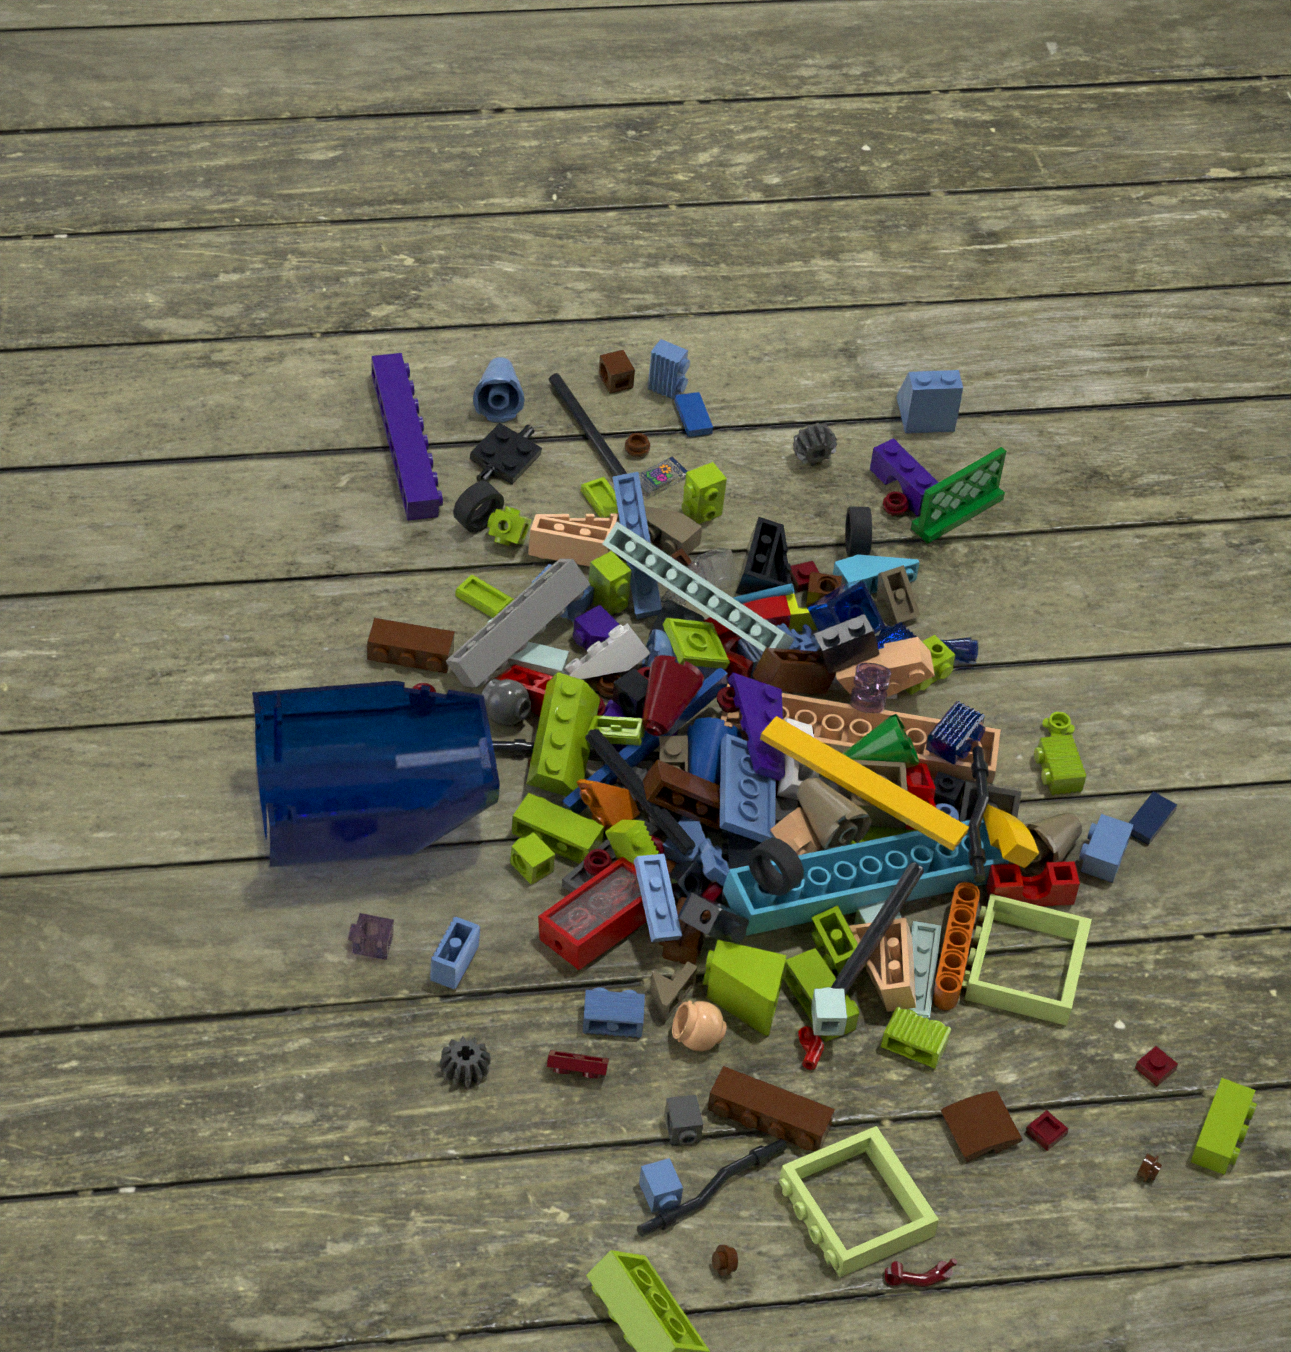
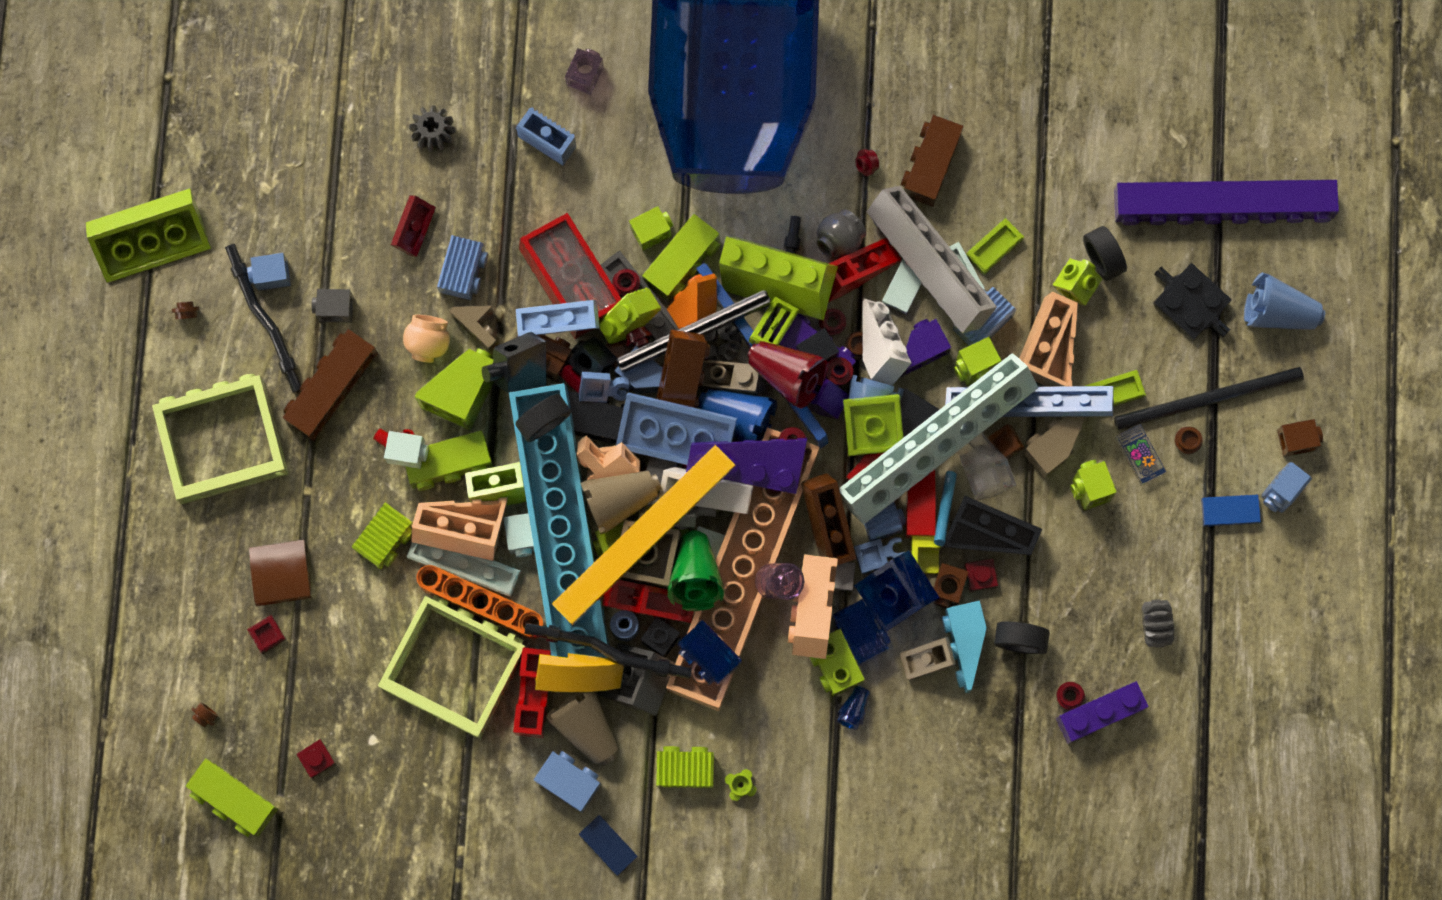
camera: 110 degrees right, 30 degrees up
black slope [810,614,880,674] -> none
black axle [831,862,924,996] -> none
dark red piece [885,1258,957,1287] -> none
medium blue slope [896,370,963,433] -> none
green fence [911,447,1007,544] -> none

